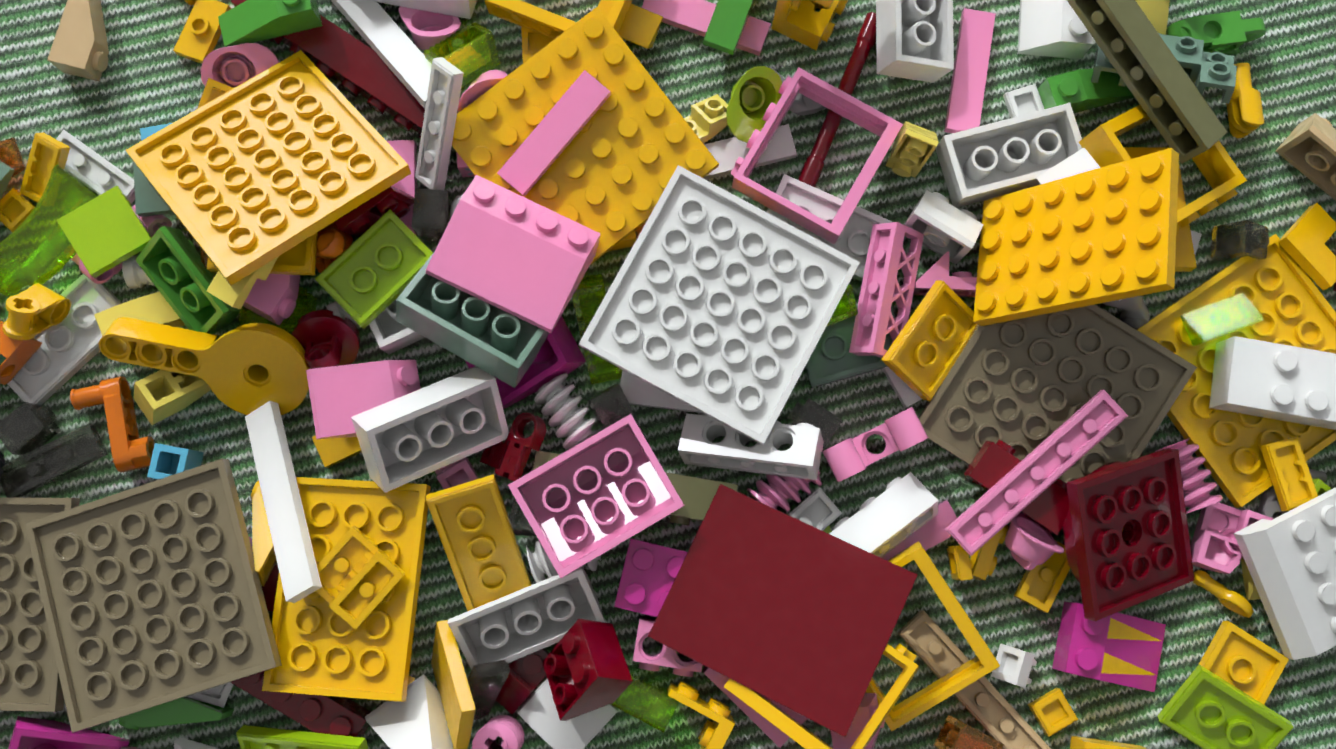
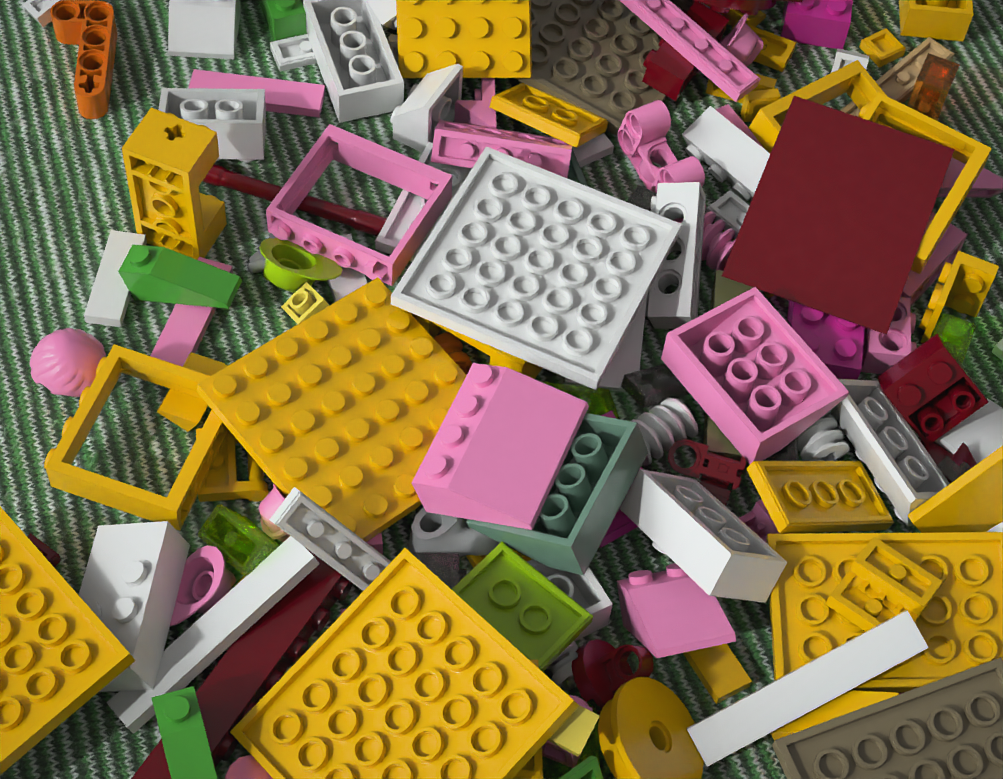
camera: 95 degrees left, 25 degrees down
bright pink tile [497,70,611,197] -> none
light yellow slope [886,121,939,178] -> none

